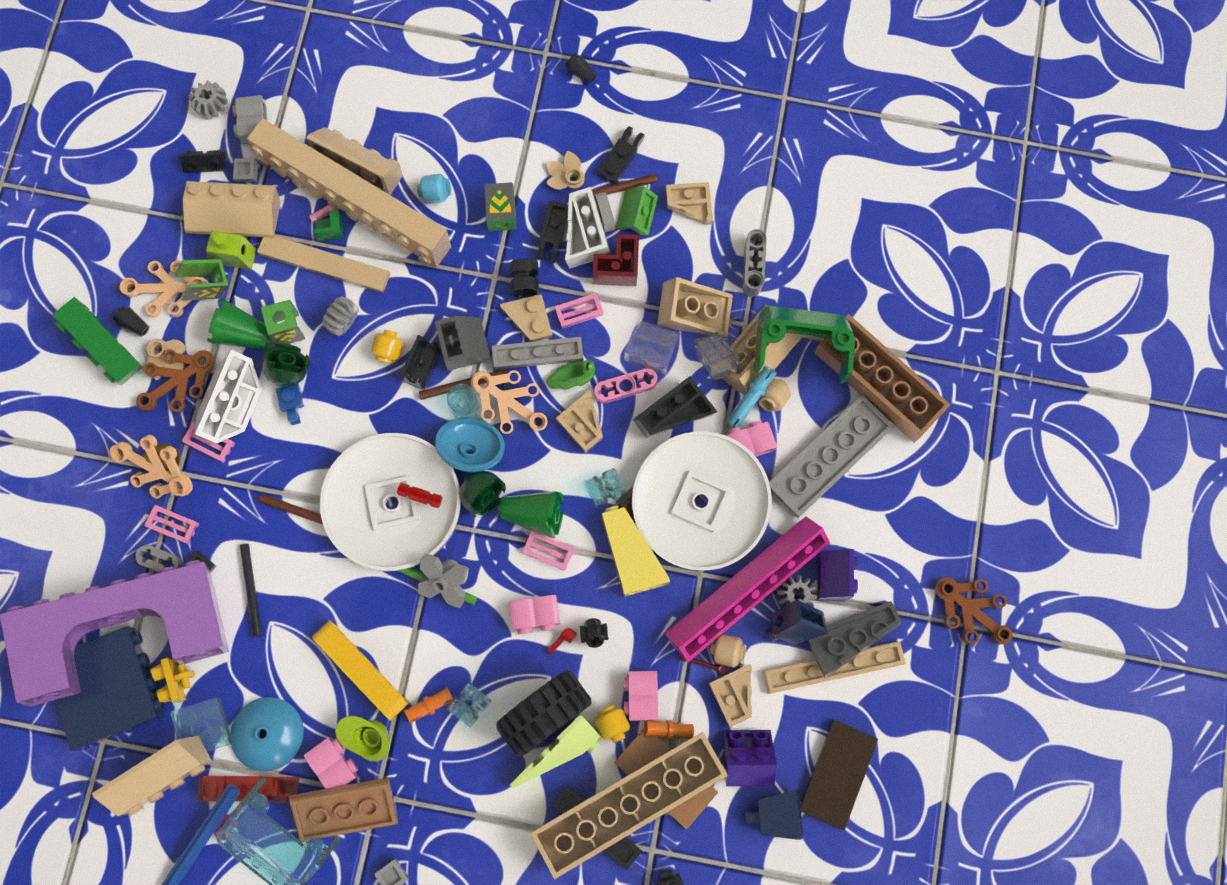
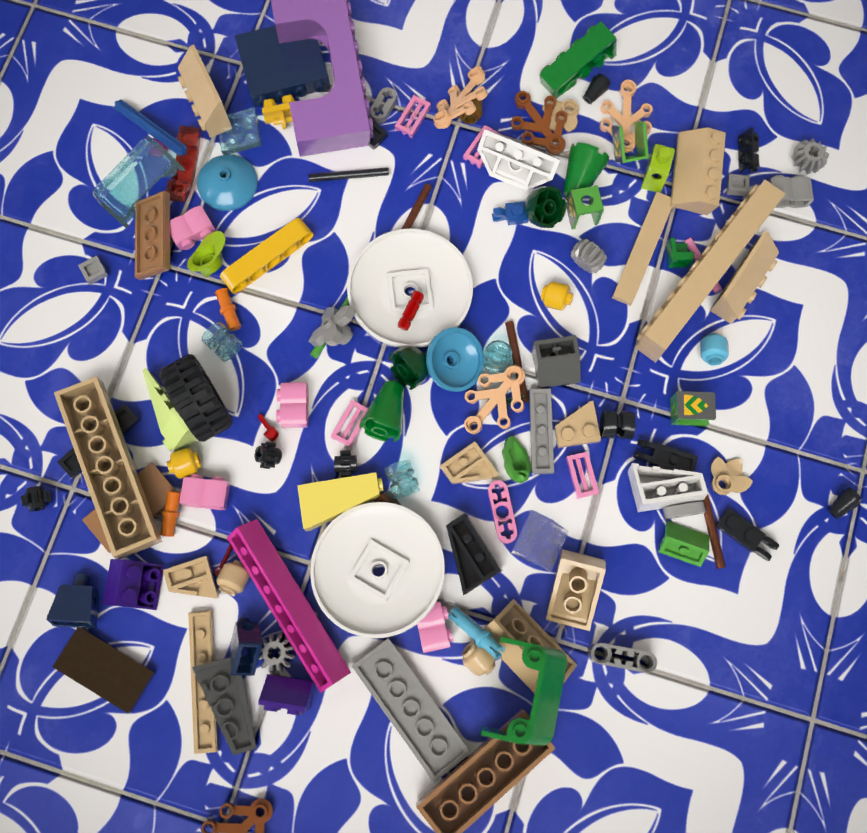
camera: 100 degrees right, 0 degrees up
black hinge [400,335,441,390] -> none
dark red brick [593,234,639,286] -> none
tan wing [665,182,713,224] -> none
clear brick [694,332,739,380] -> none
none -> black gear [334,450,357,477]

